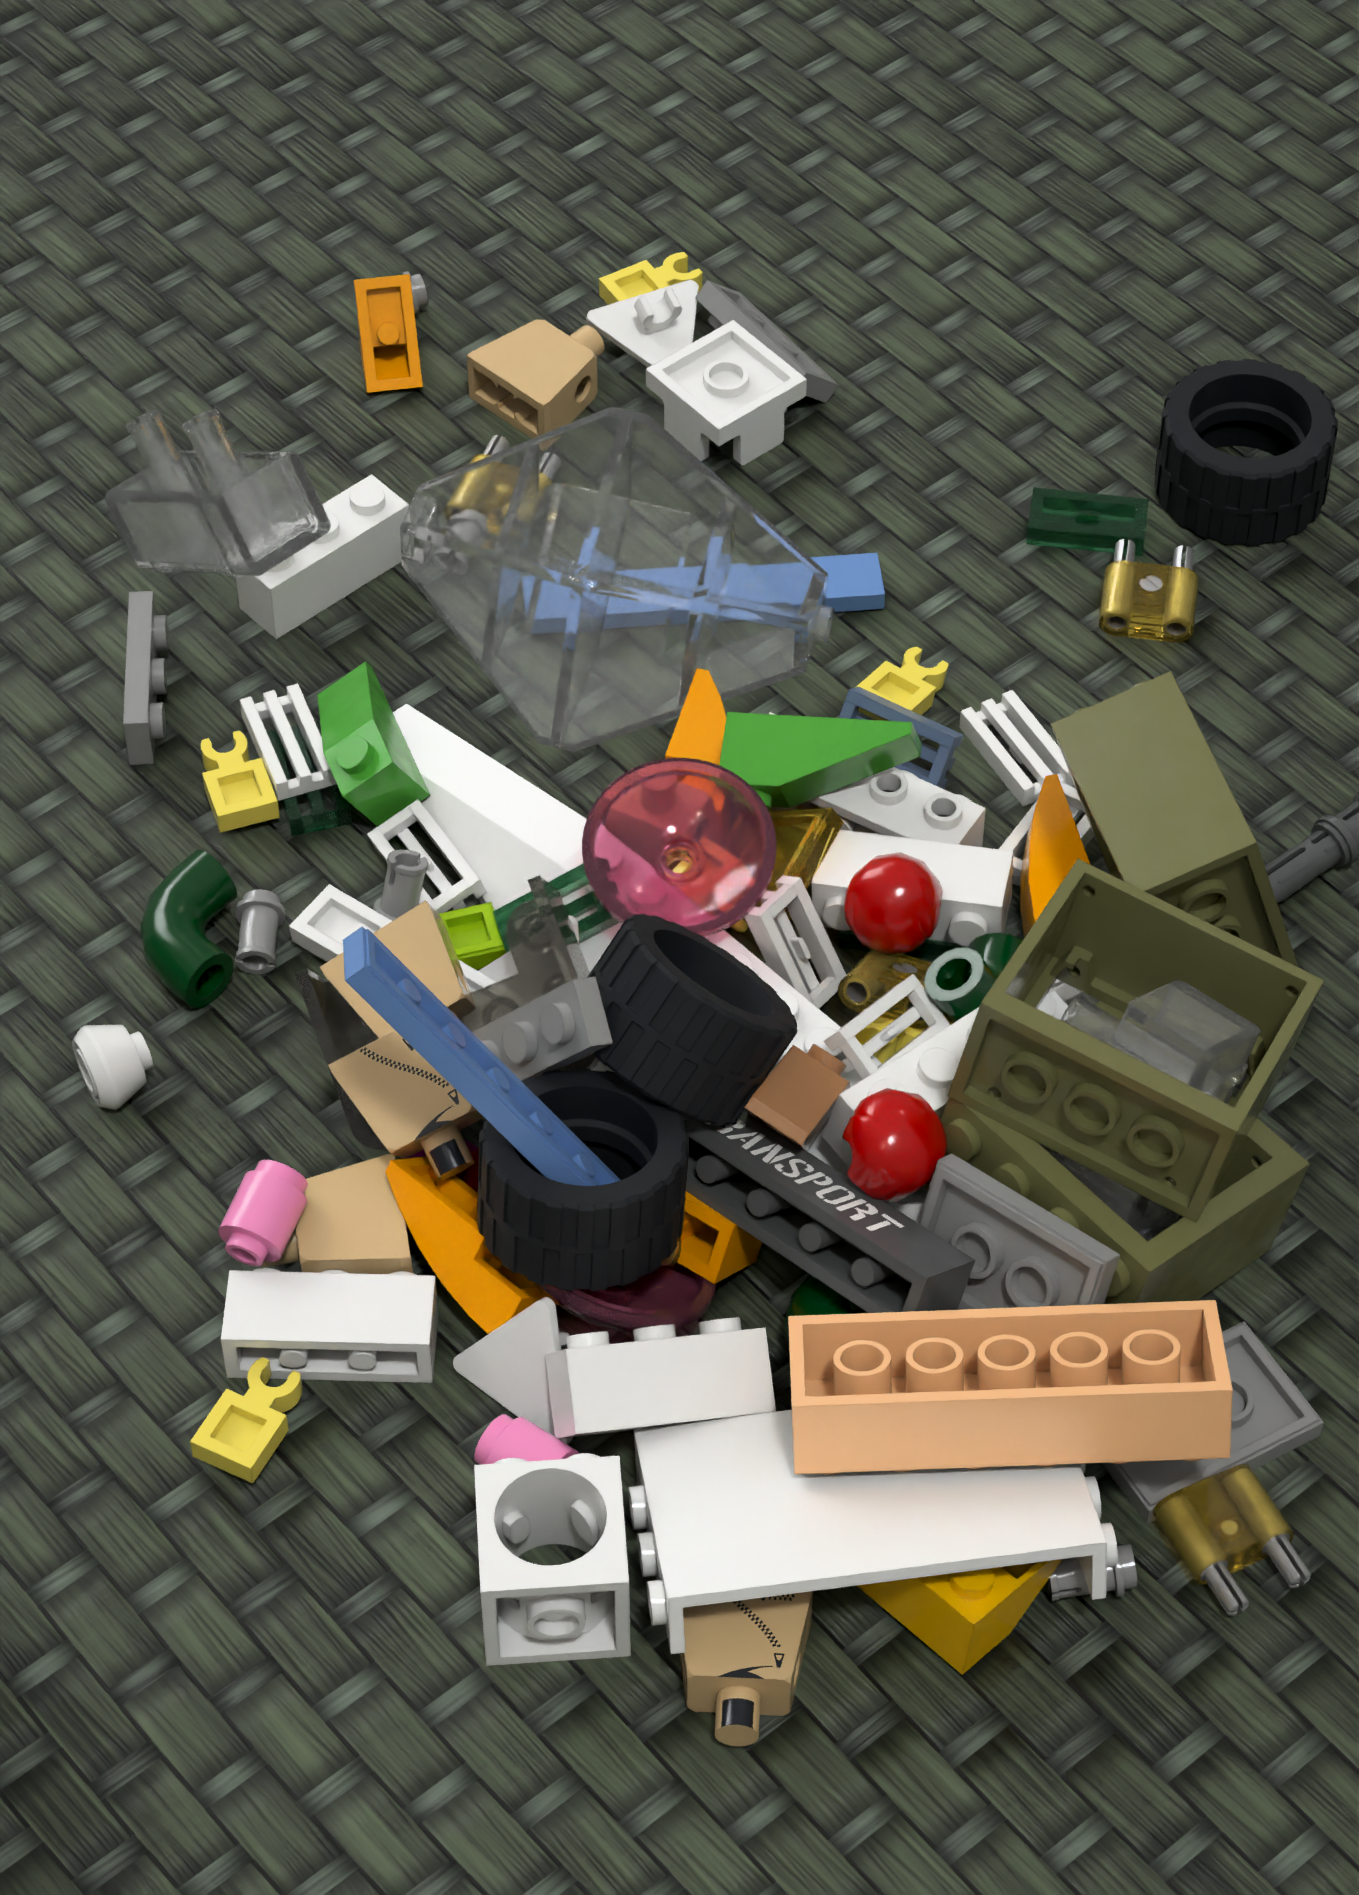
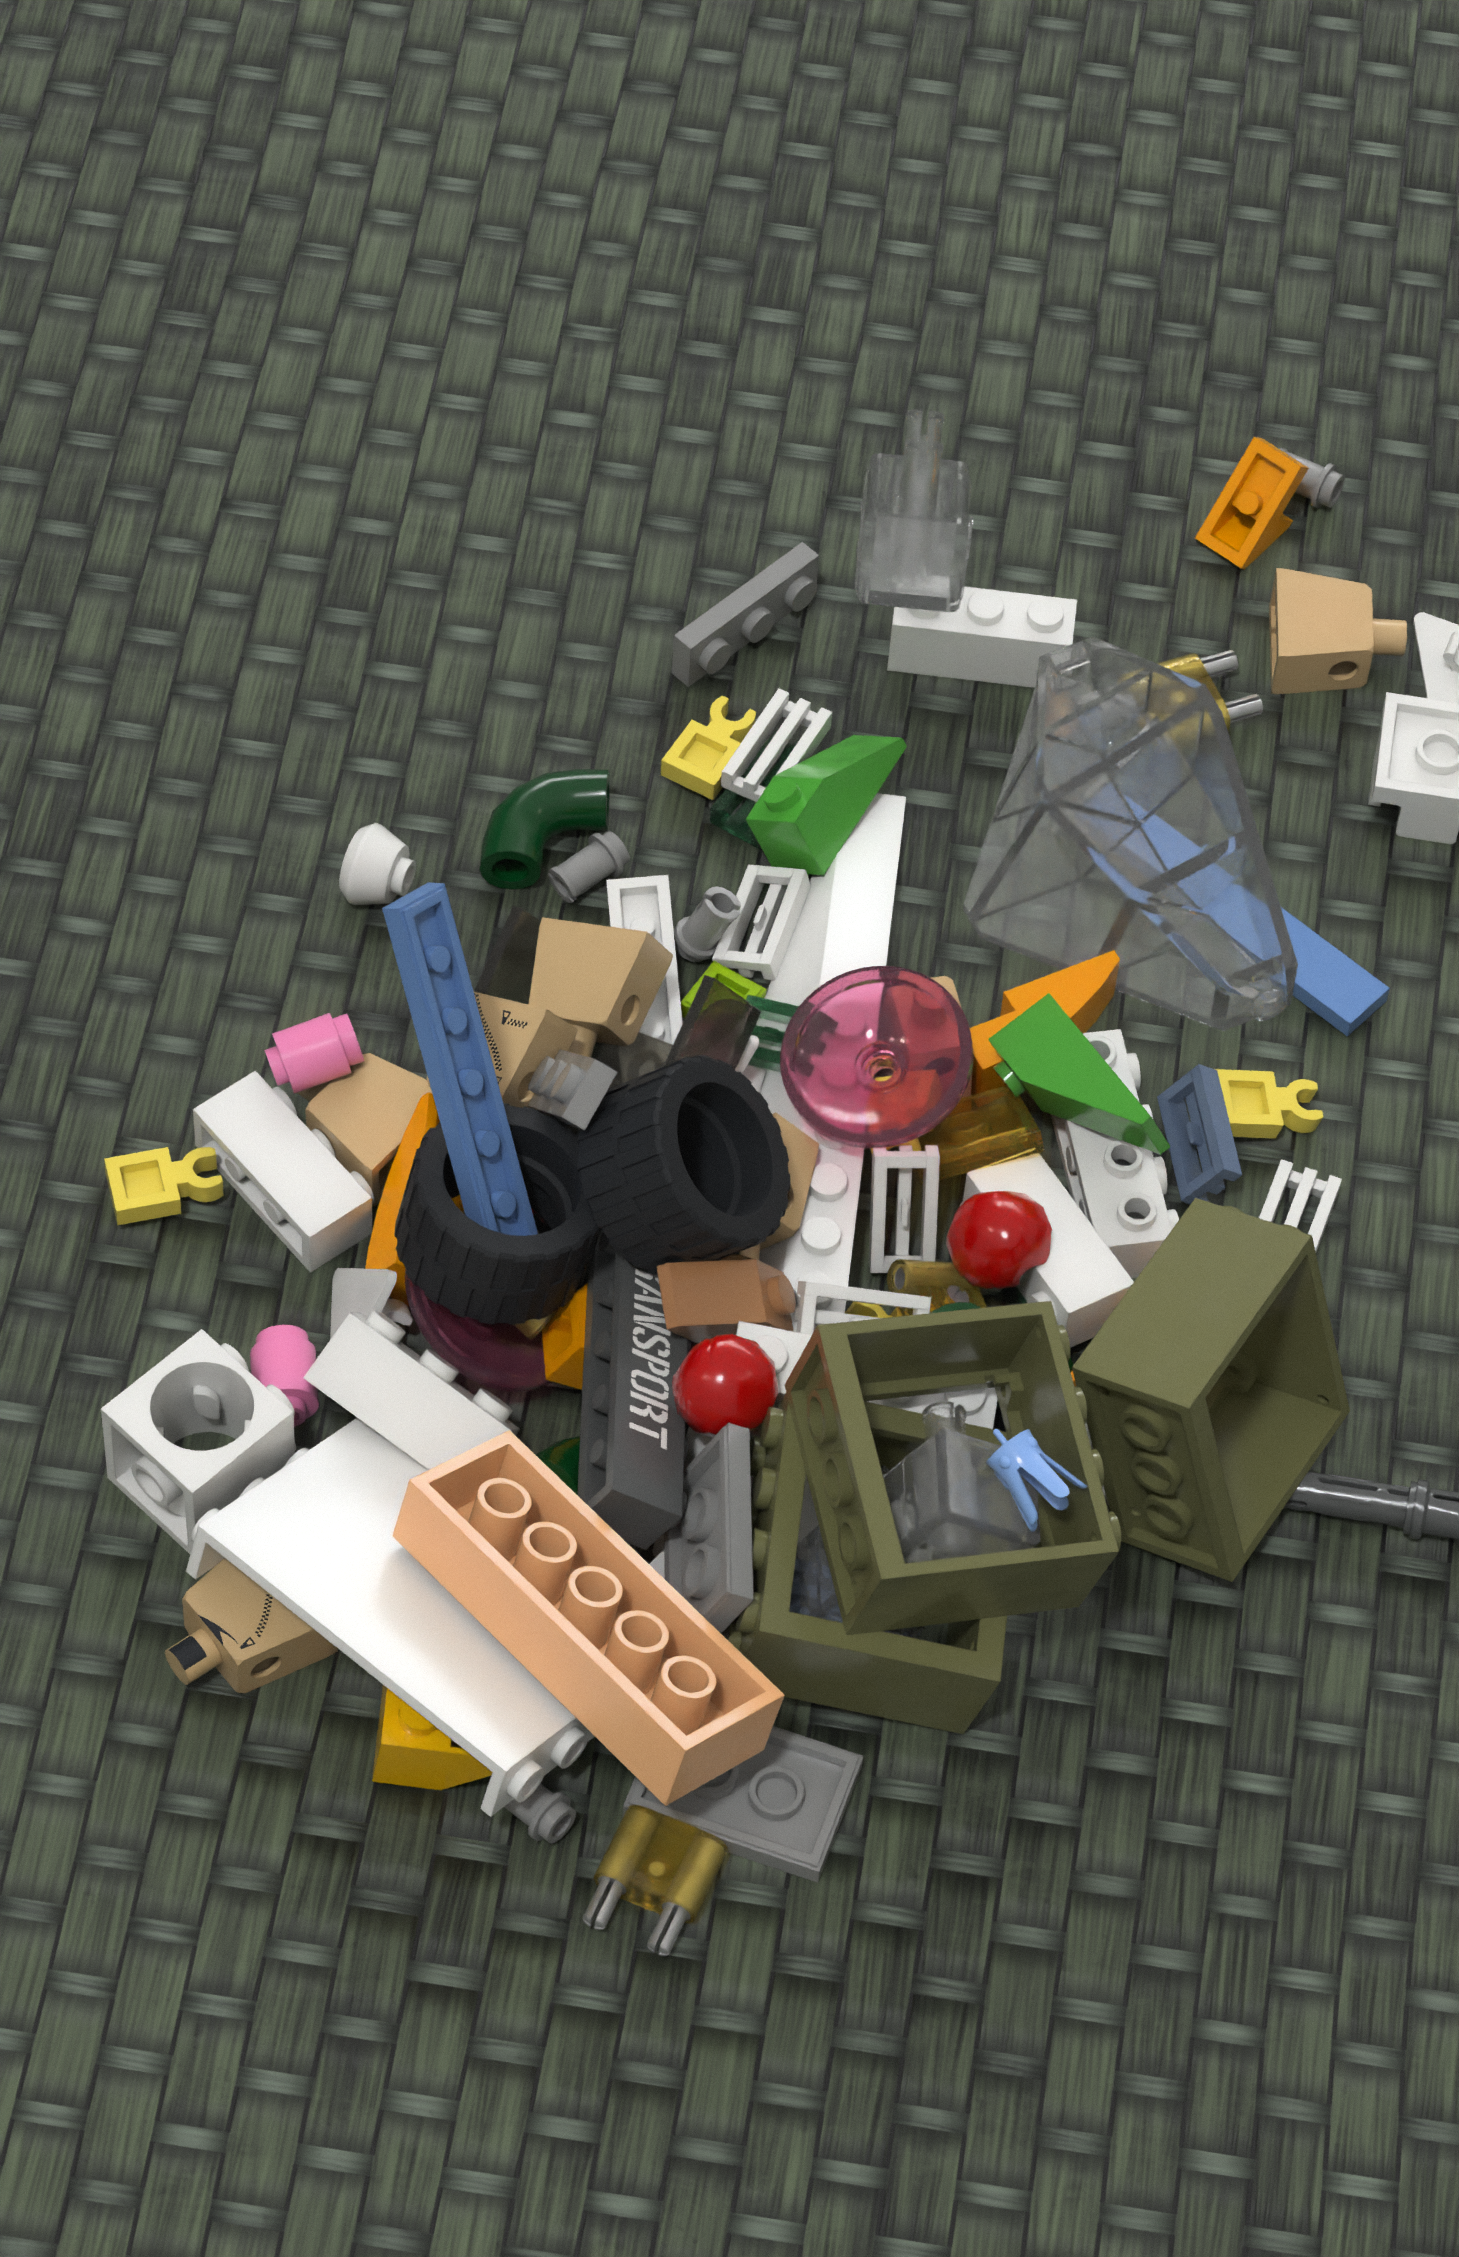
camera: 45 degrees right, 5 degrees up
none -> light blue piece [986,1429,1088,1532]

